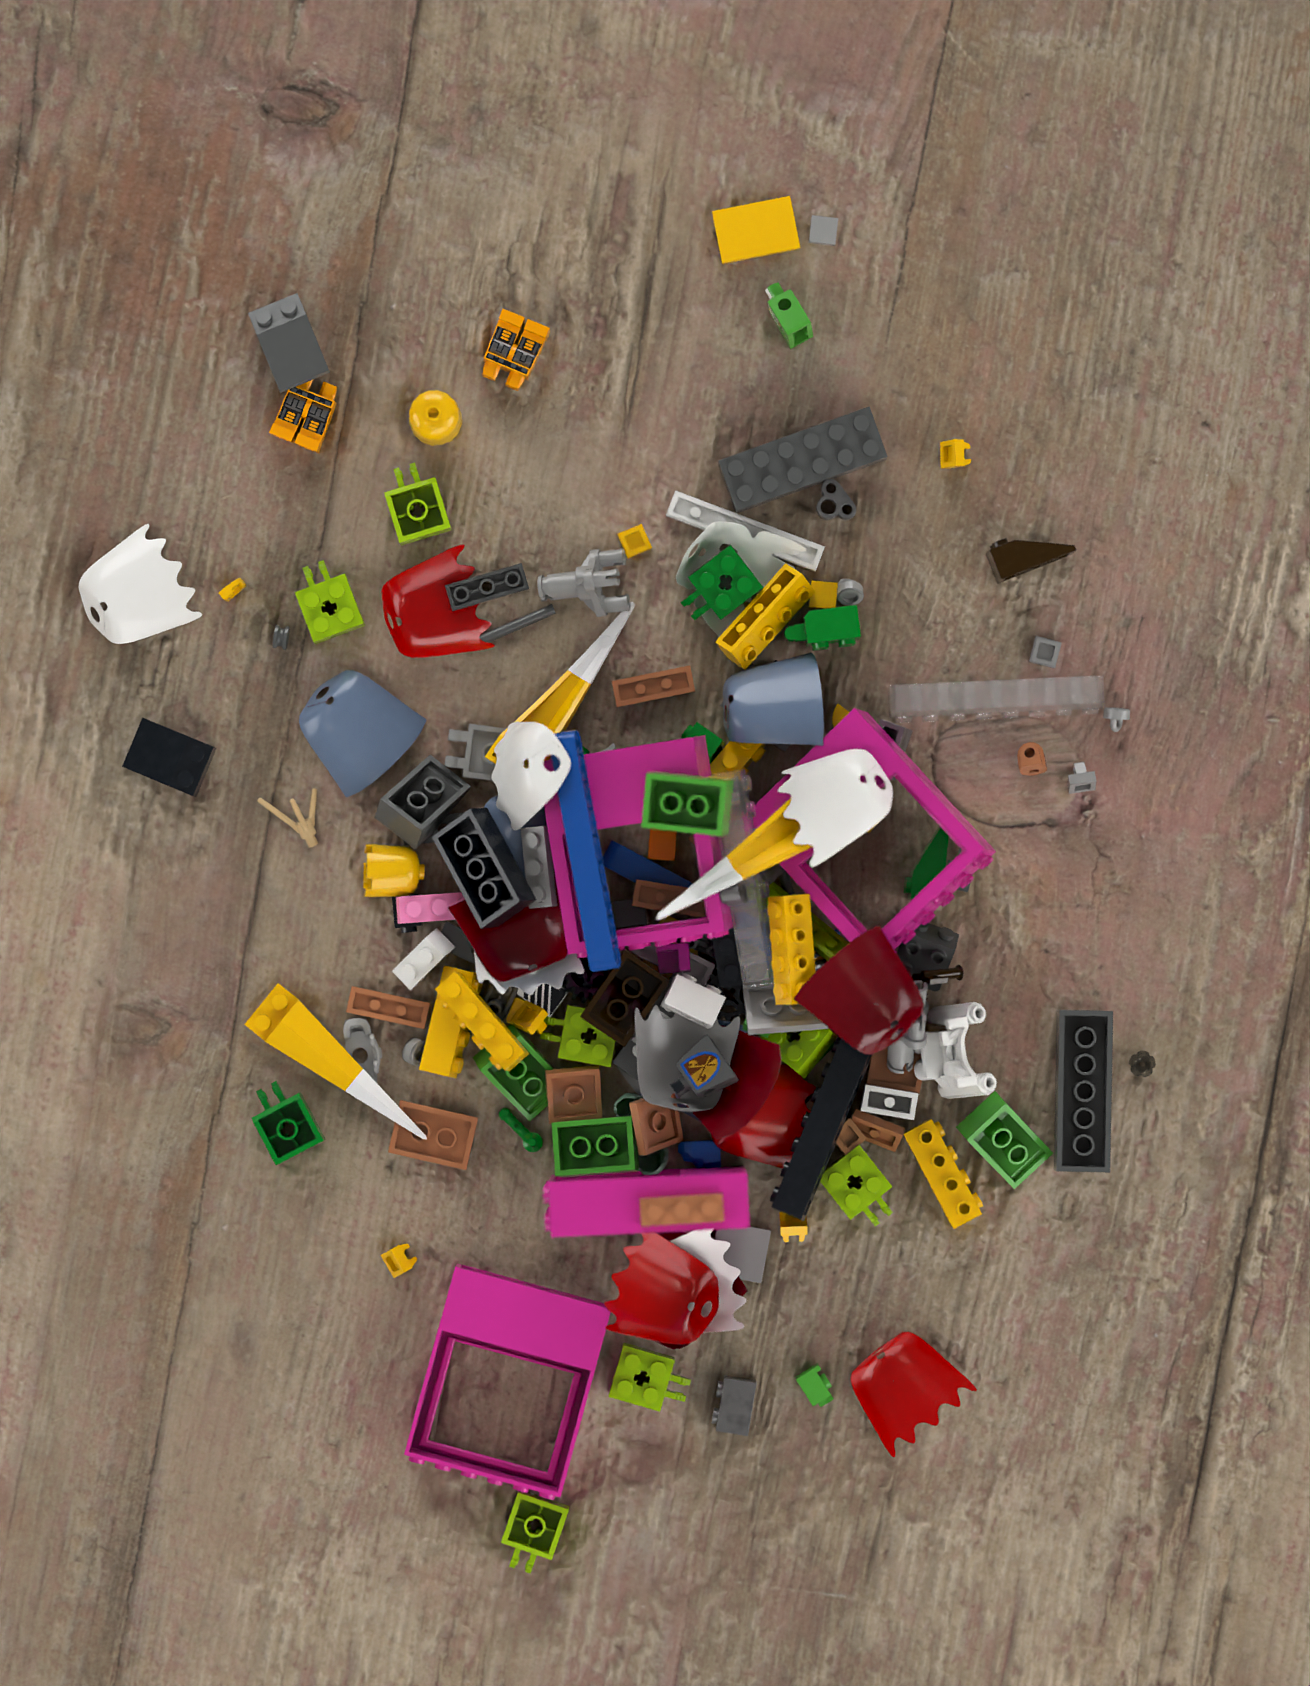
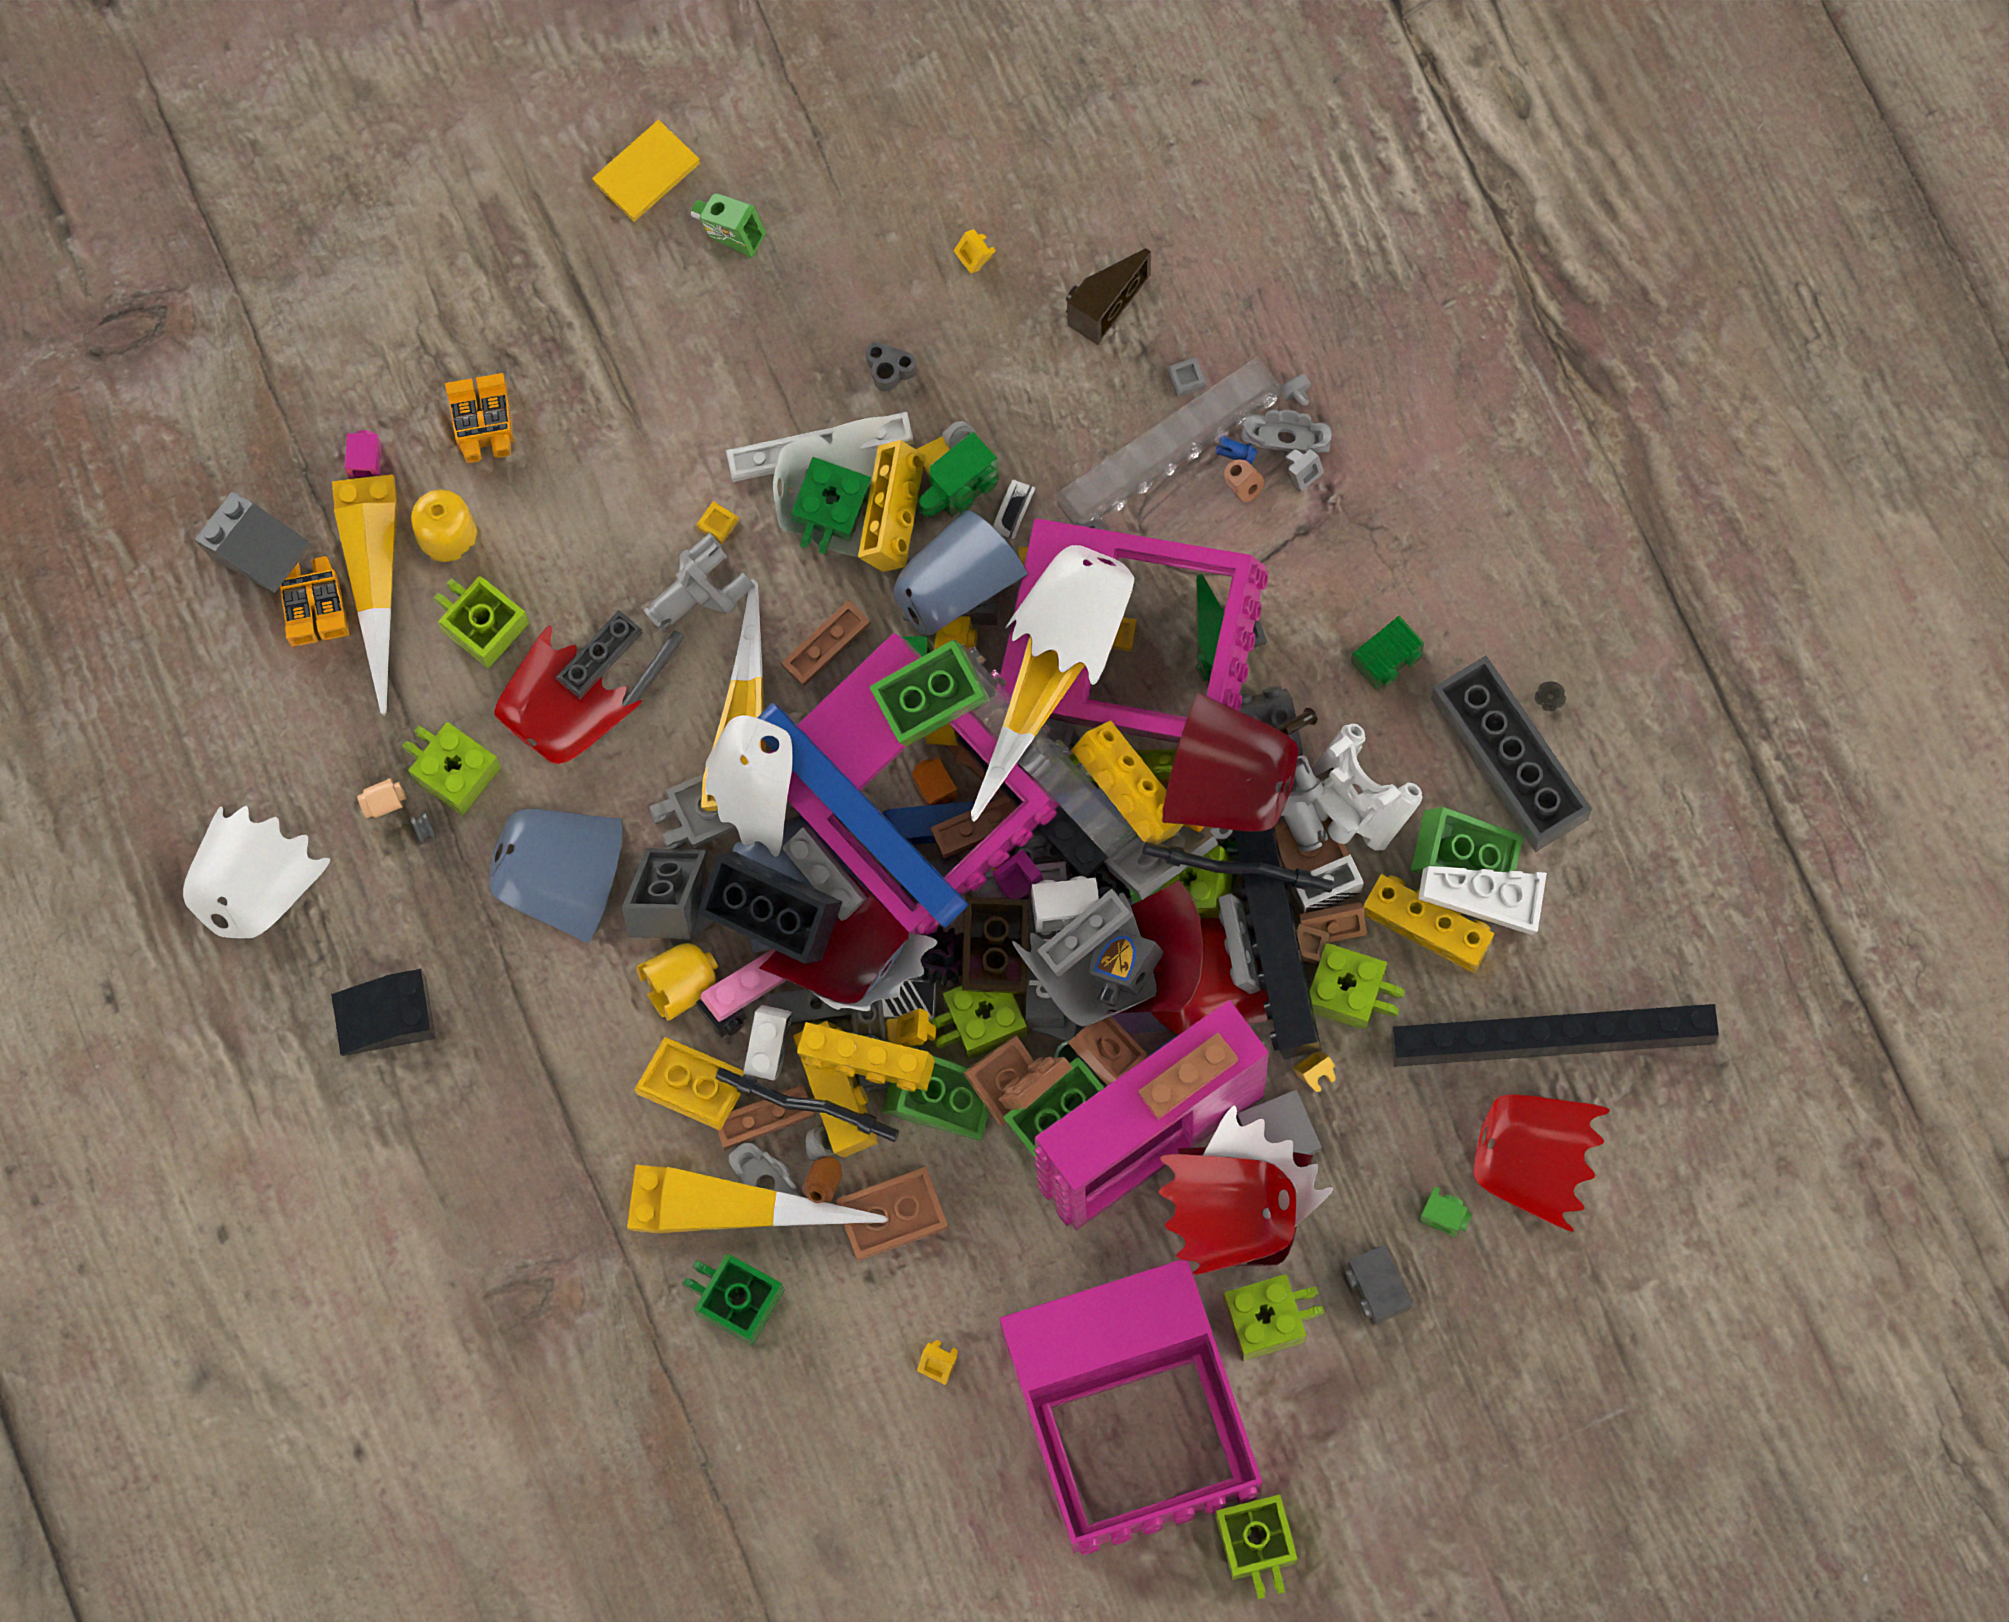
camera: 25 degrees left, 15 degrees down
yellow tile [218,578,247,602] -> none
tan plant [257,788,318,848] -> none
green piece [498,1108,543,1152] -> none
dark grey brick [718,406,888,513] -> none
light grey tile [809,215,838,246] -> none
none -> yellow plate [332,474,398,716]
none -> dark pink brick [345,430,382,479]
none -> light nougat brick [357,778,407,819]
none -> yellow tile [634,1037,750,1130]
none -> black bar [715,1067,899,1142]
none -> dark orange brick [802,1156,842,1203]
none -> sticker [993,480,1035,539]
none -> nougat plate [999,1057,1073,1109]
none -> light grey plate [1037,889,1134,977]
none -> black bar [1142,842,1334,893]
none -> blue pin [1215,435,1257,465]
none -> light grey plate [1219,894,1261,994]
none -> light grey piece [1241,410,1332,453]
none -> green brick [1351,615,1424,689]
none -> black brick [1391,1004,1719,1067]
none -> white wing [1418,866,1547,935]

